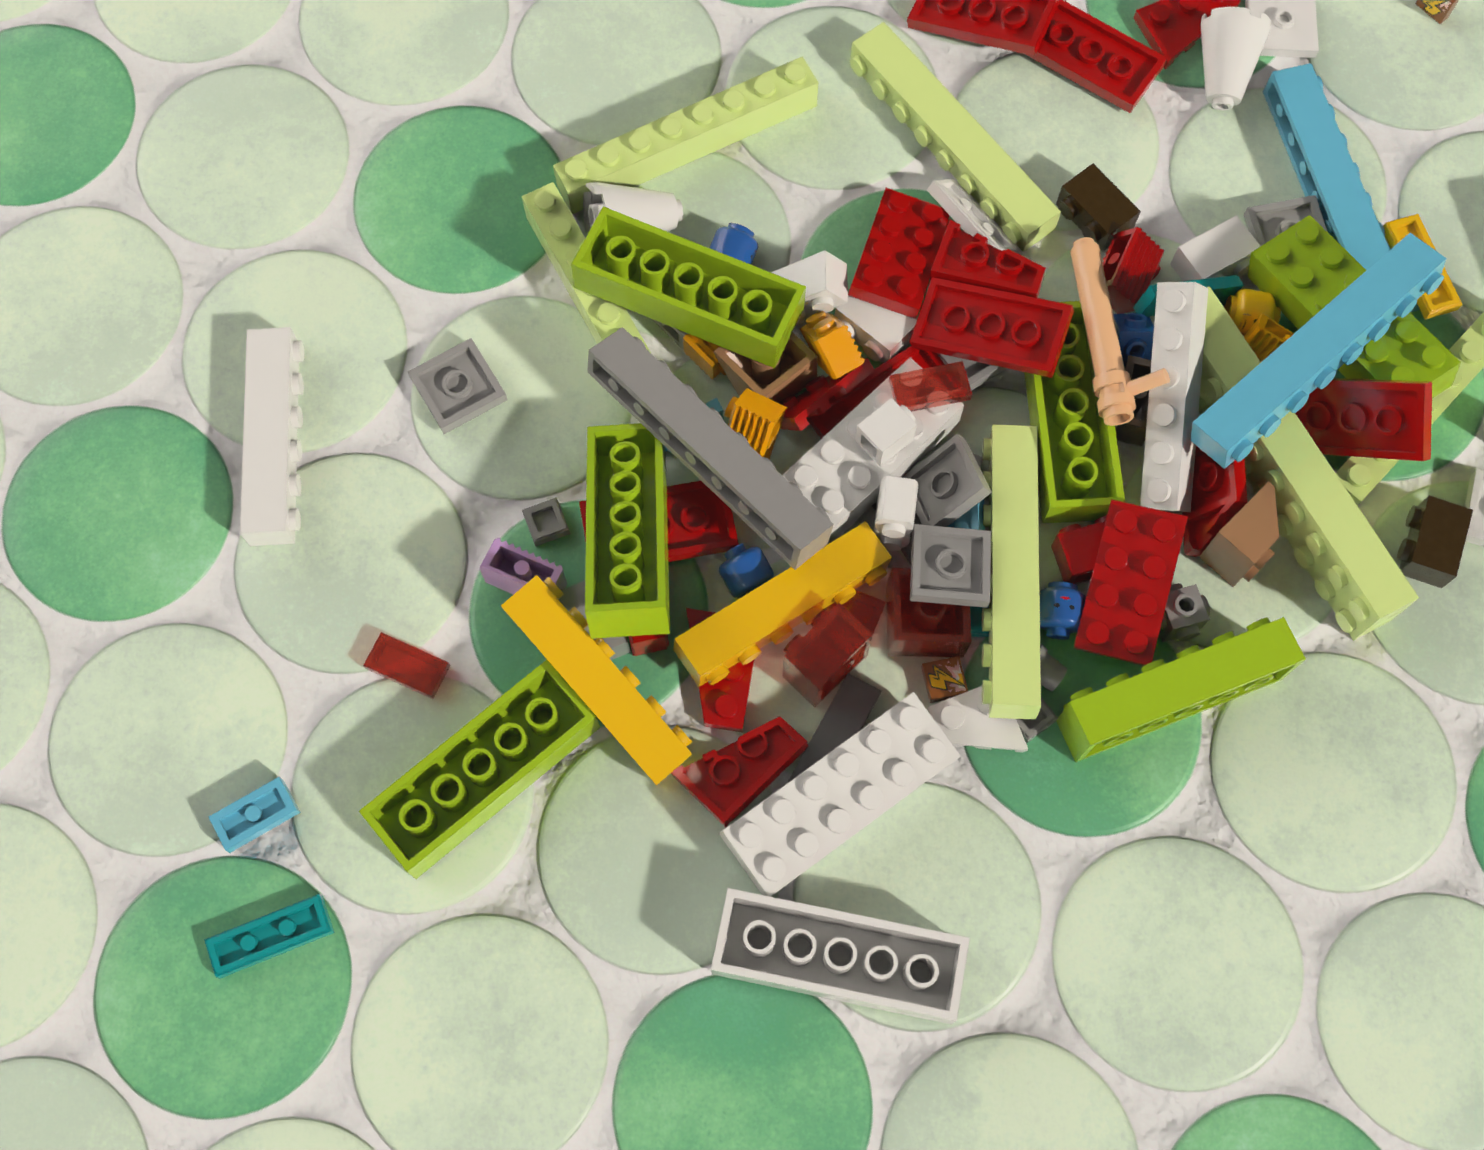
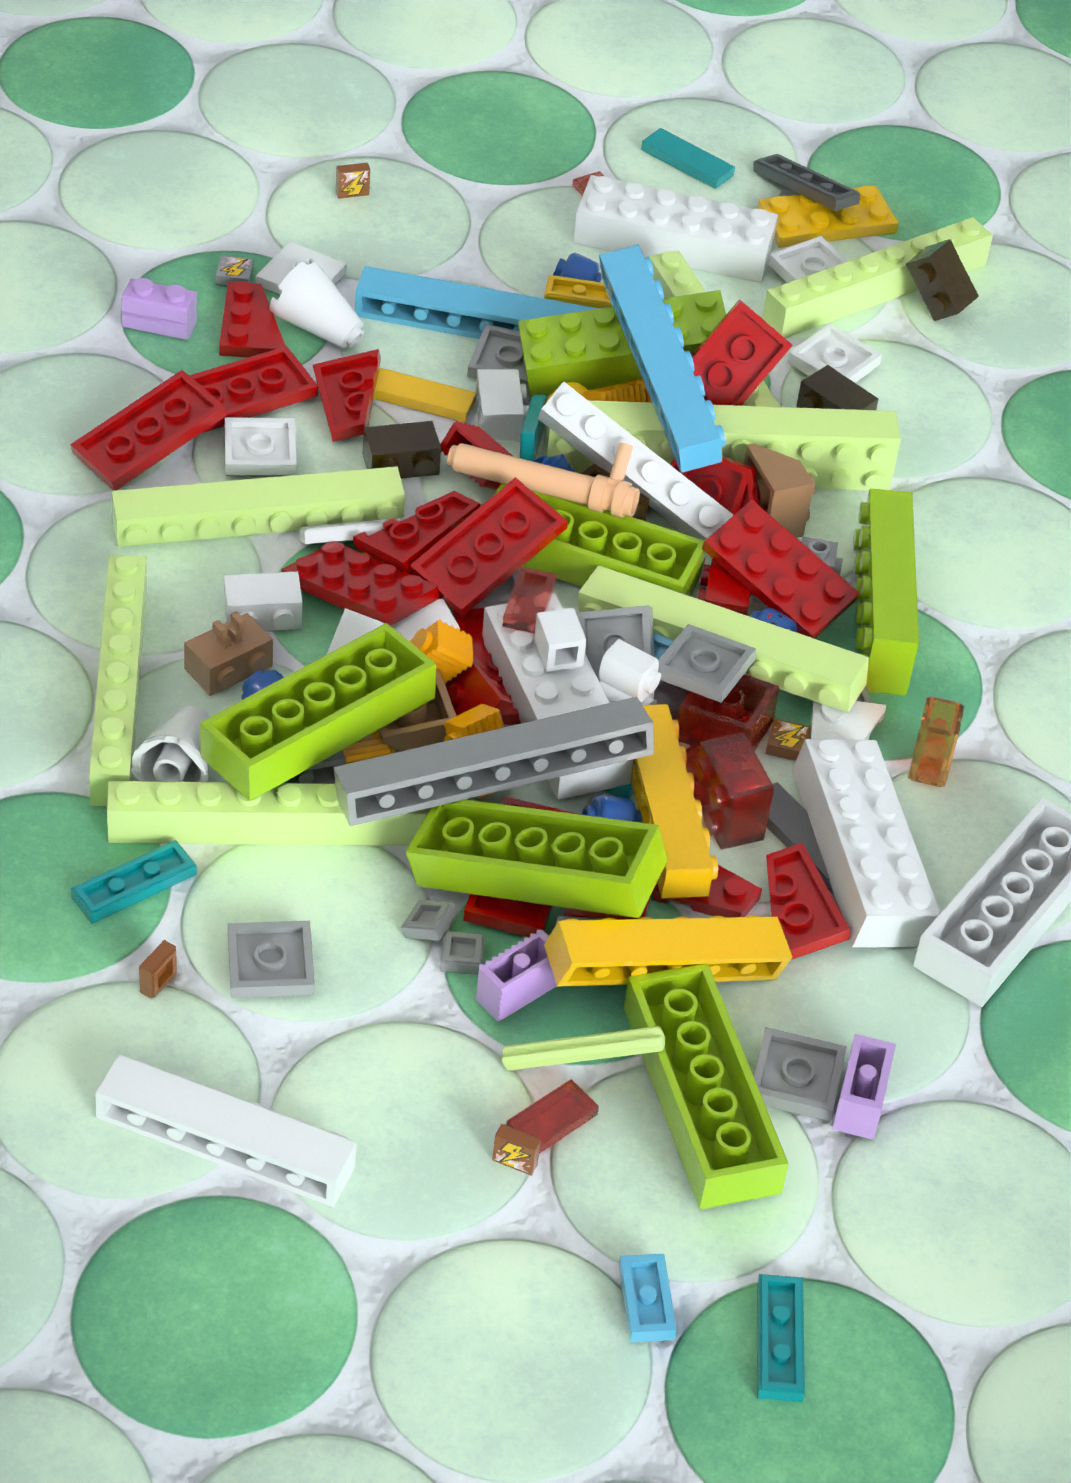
camera: 70 degrees left, 25 degrees down
none -> teal tile [71,840,197,924]
none -> dark orange tile [139,940,177,999]
none -> medium nougat brick [184,612,273,696]
none -> white brick [224,572,302,631]
none -> white plate [225,418,297,476]
none -> red wing [313,349,381,442]
none -> yellow tile [373,367,477,422]
none -> light grey tile [401,900,457,941]
none -> dark orange tile [492,1124,541,1176]
none -> yellowish green axle [502,1026,665,1071]
none -> blue head [553,253,601,282]
none -> light grey plate [754,1027,847,1121]
none -> lavender brick [832,1034,896,1140]
none -> clear orange brick [908,697,964,787]

